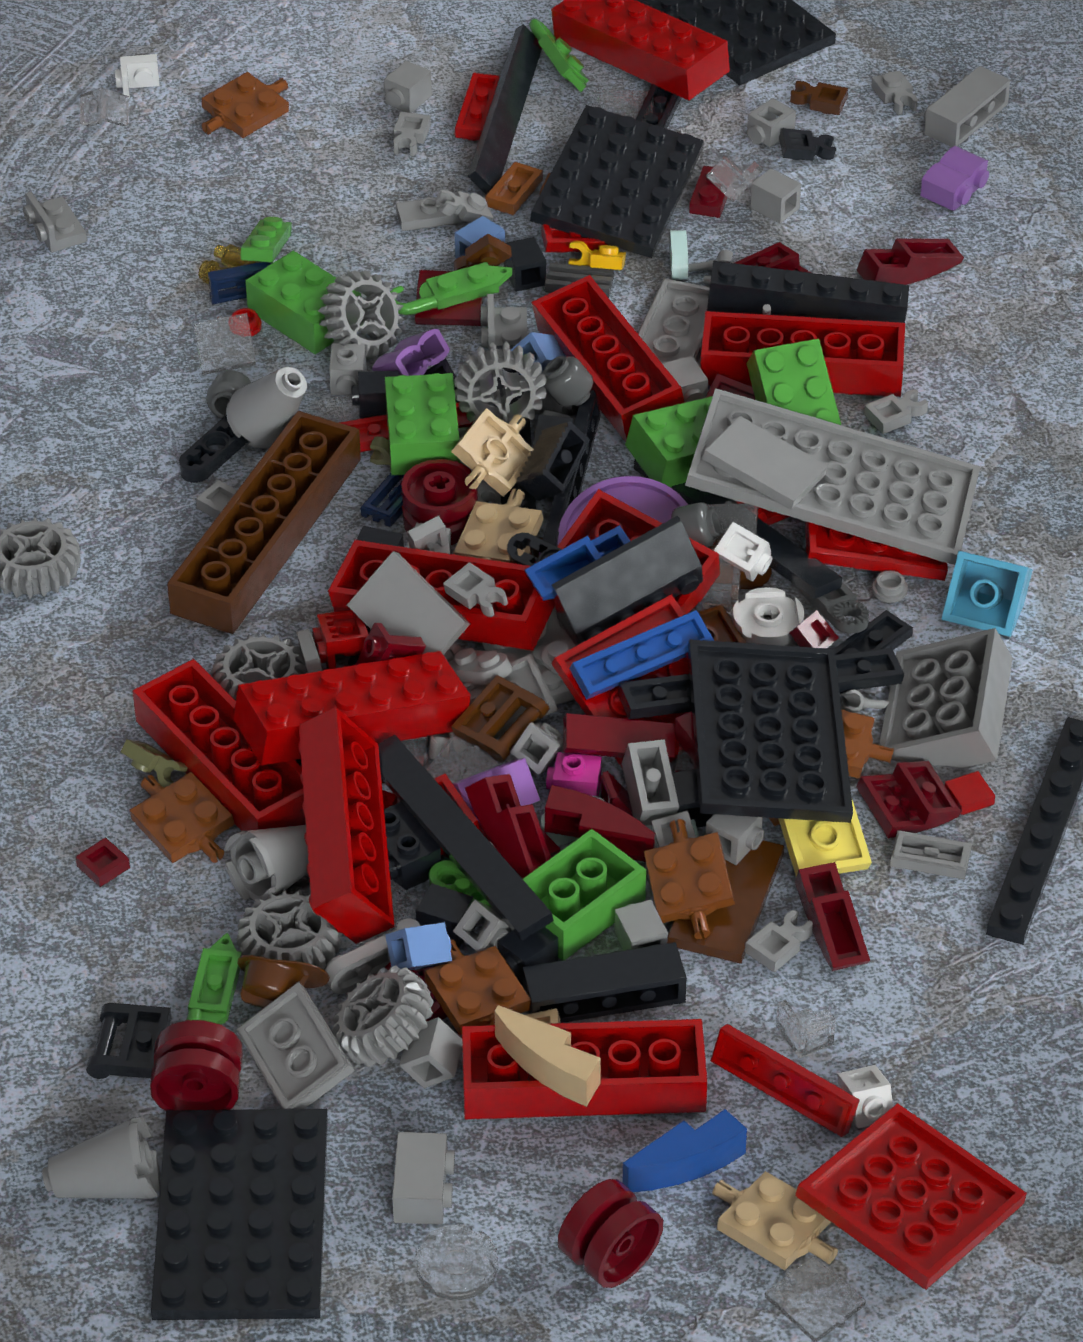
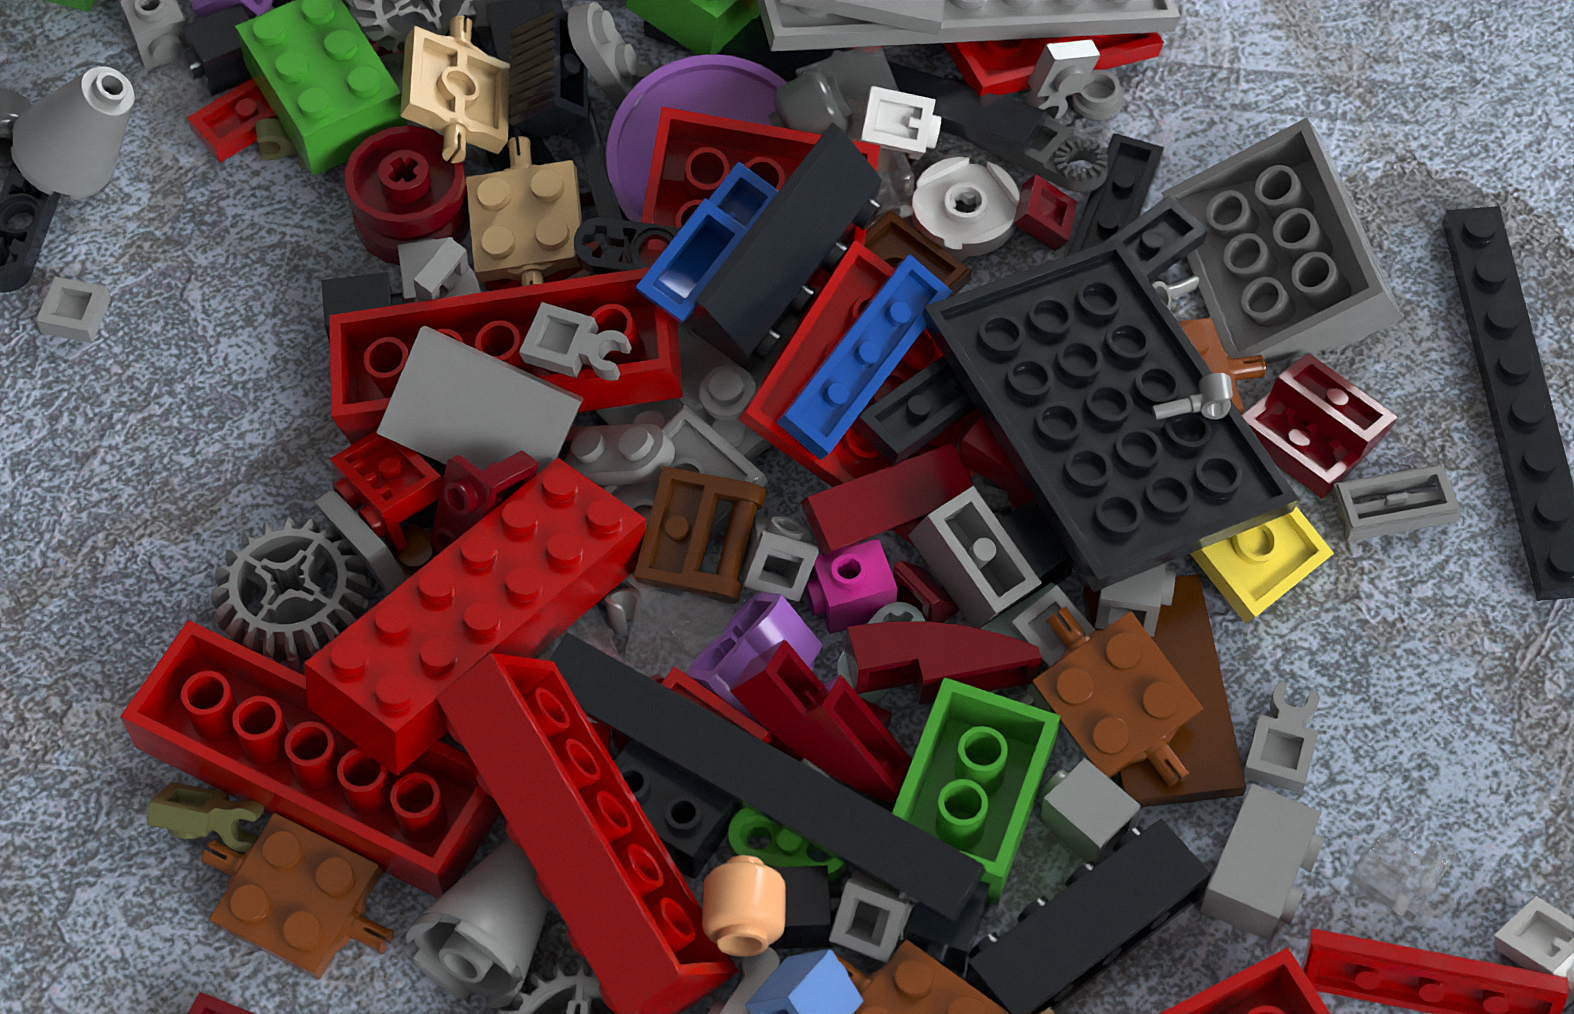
camera: 25 degrees left, 15 degrees up
reddish brown brick [167,411,361,634] -> none
dark blue tile [360,473,404,527] -> none
dark red slope [795,862,870,971] -> none
medium azure slope [941,551,1033,637] -> none
red tile [945,771,995,815] -> none
none -> light grey plate [568,2,654,111]
none -> light nougat head [702,855,786,957]
none -> light grey plate [1023,40,1100,119]
none -> light grey hand [1152,373,1233,420]
none -> light grey brick [1200,783,1325,941]

